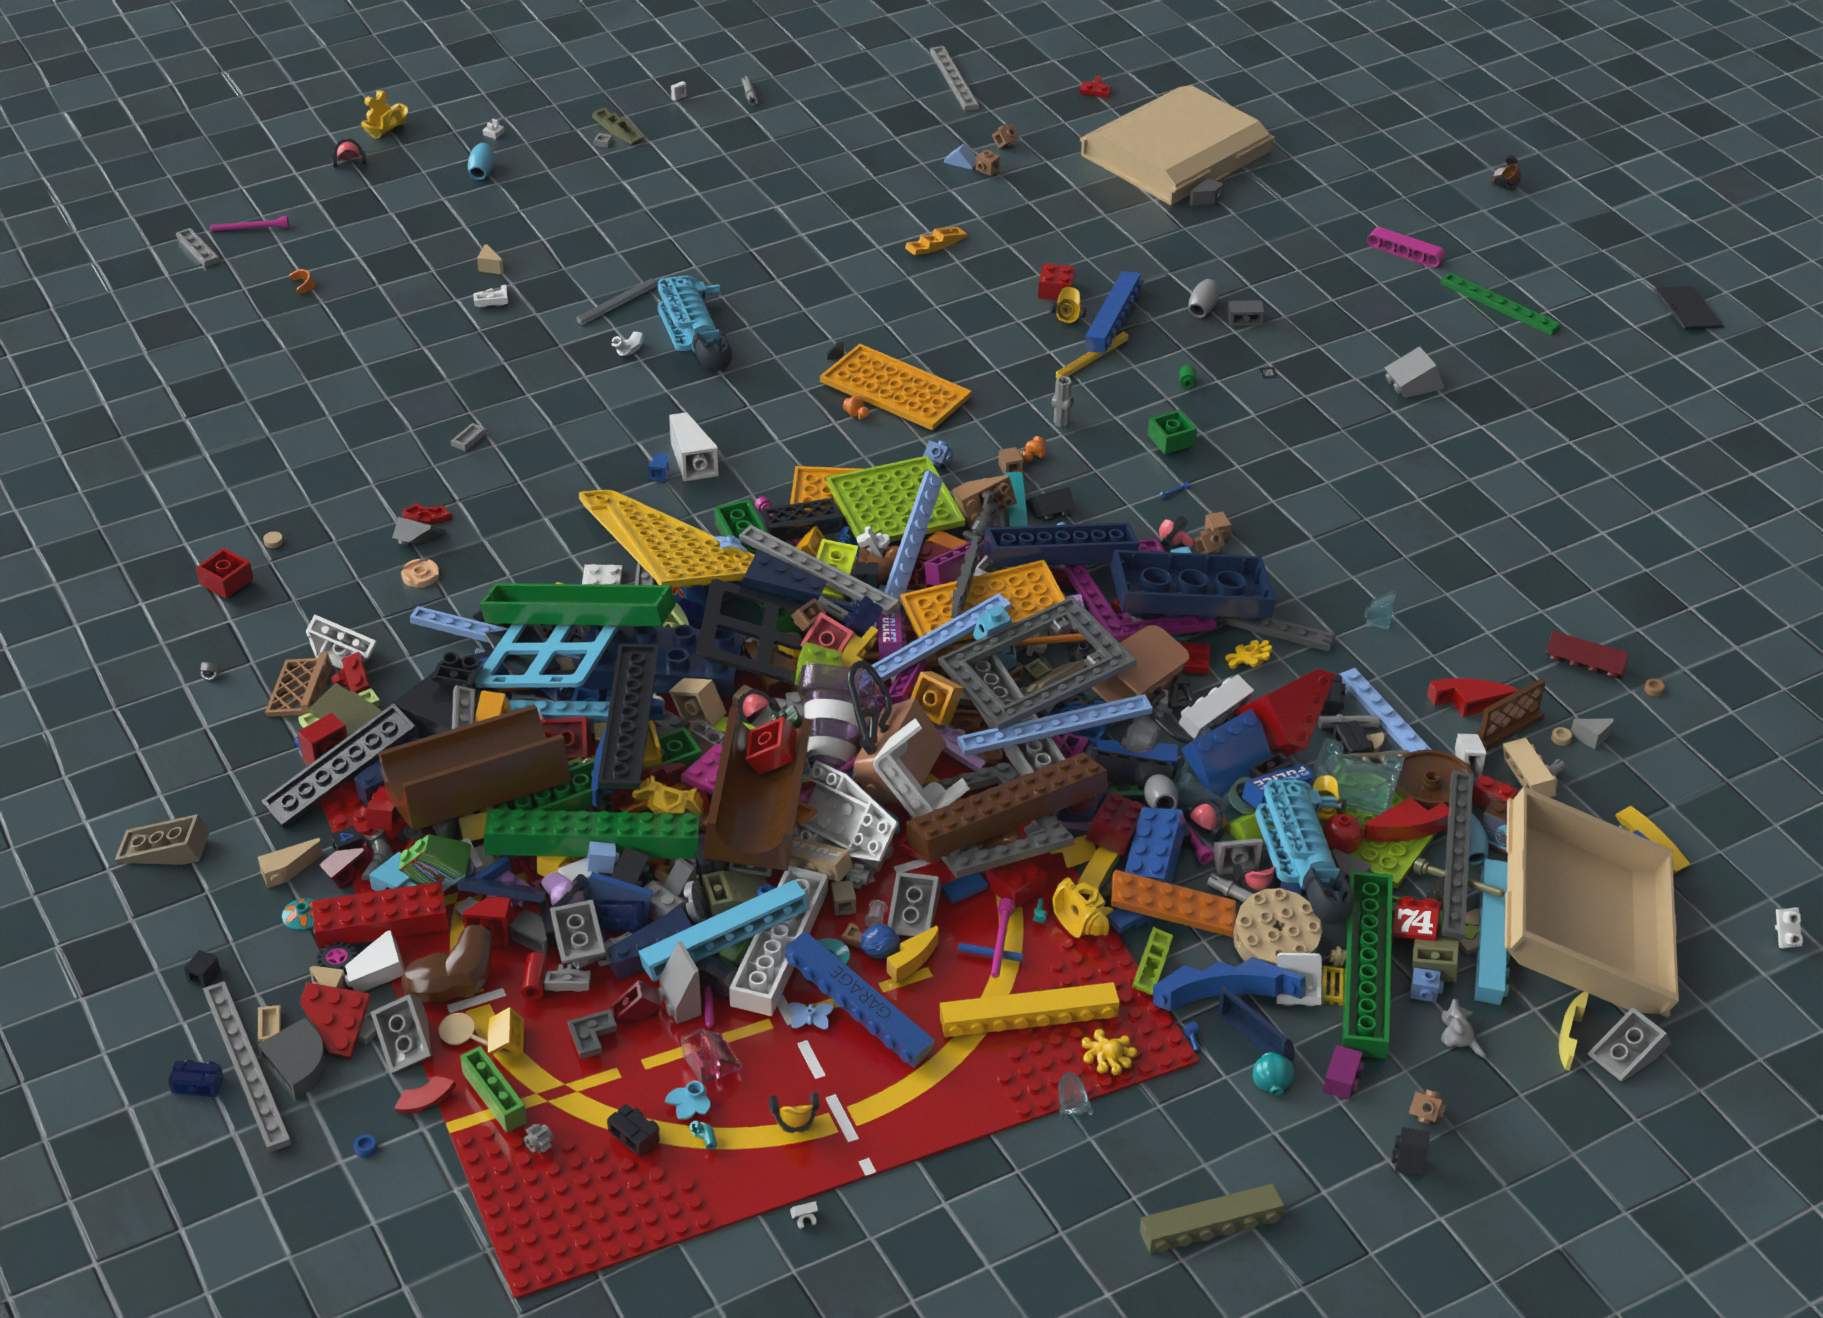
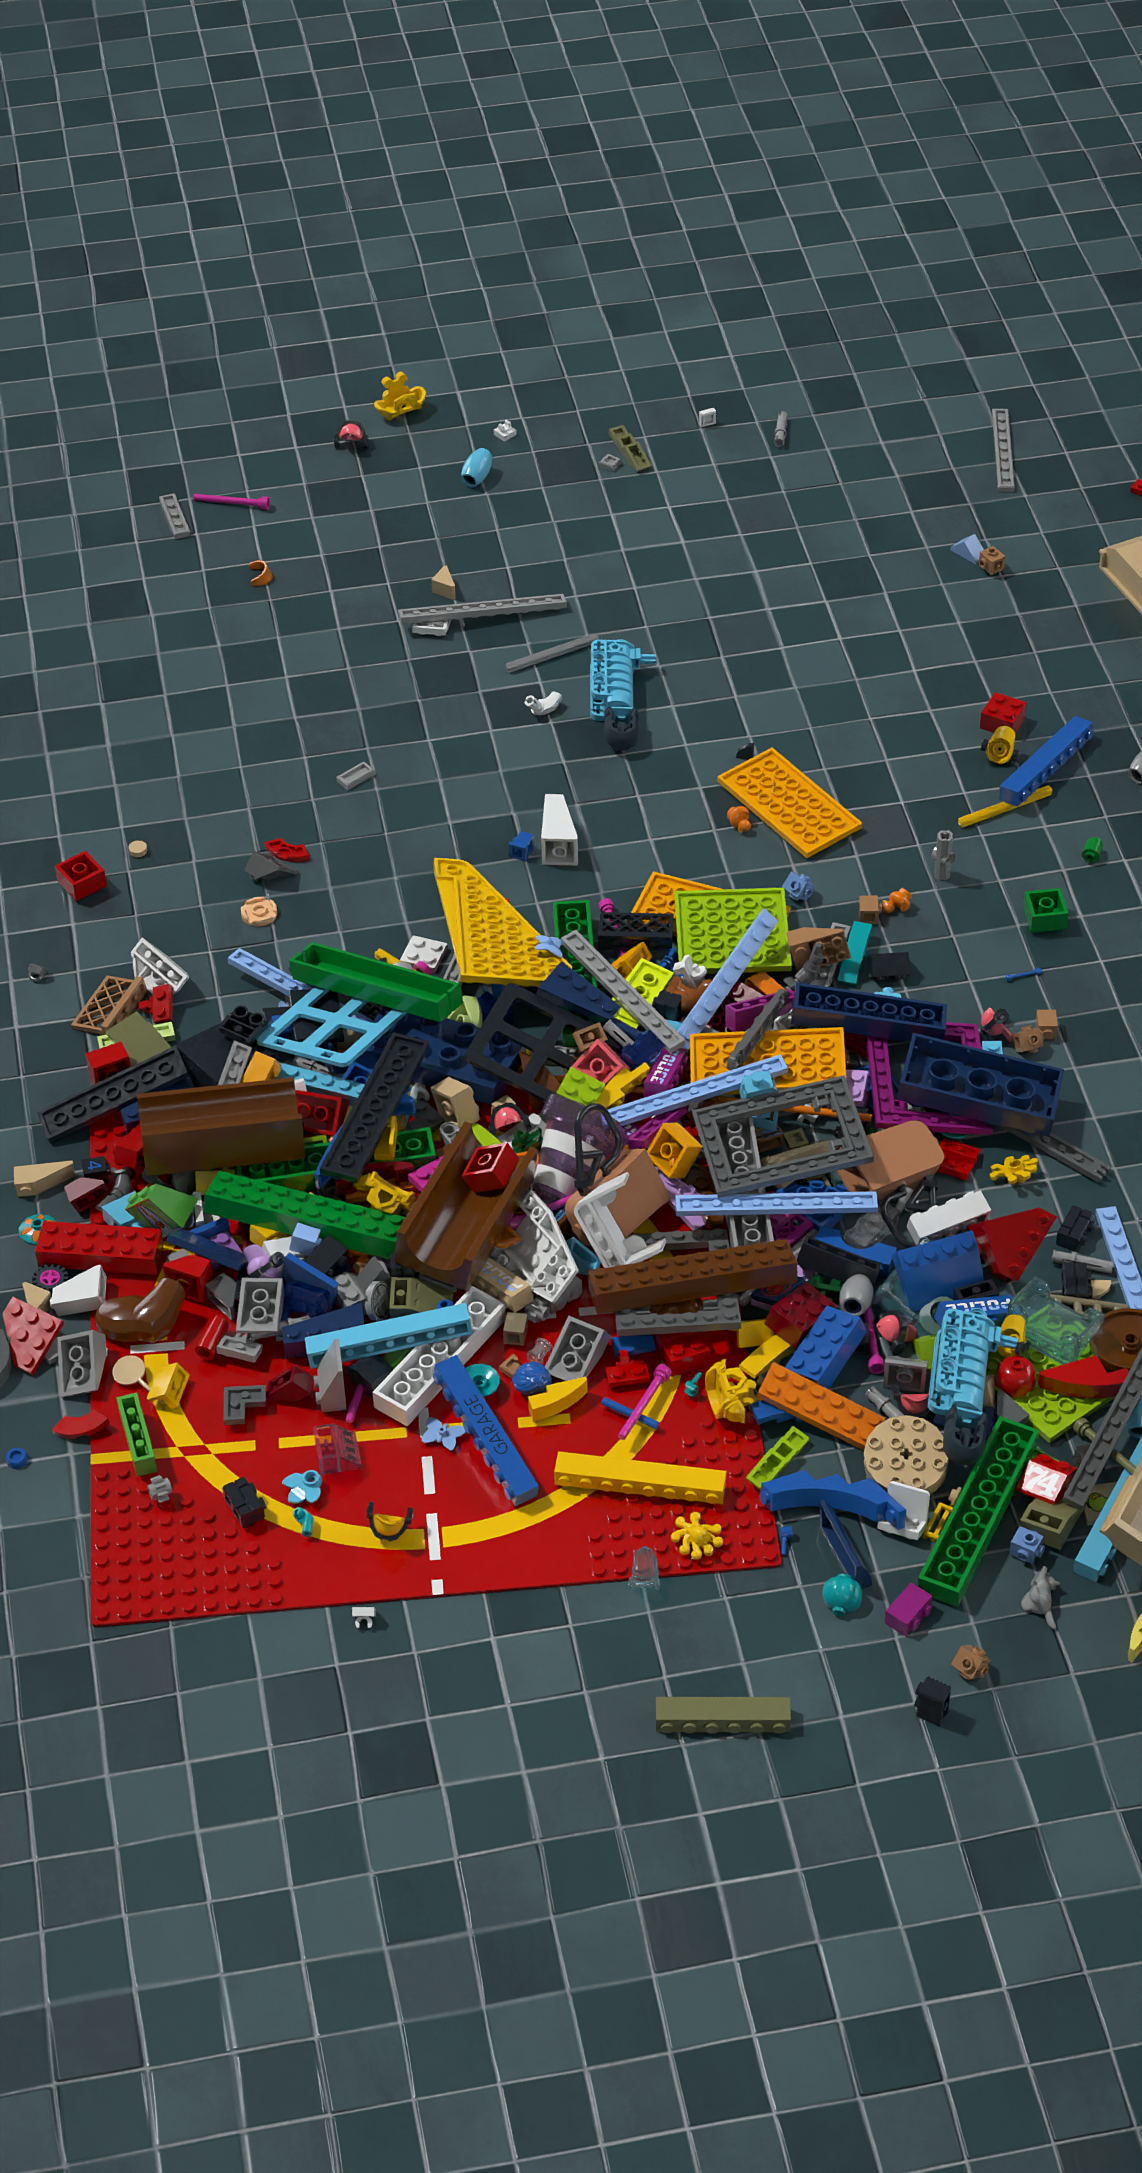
camera: 20 degrees right, 5 degrees up
light orange slope [905,227,968,255] -> none
medium nougat brick [992,124,1019,149] -> none
none -> light grey plate [398,594,567,624]
none -> red hinge [605,1349,650,1388]

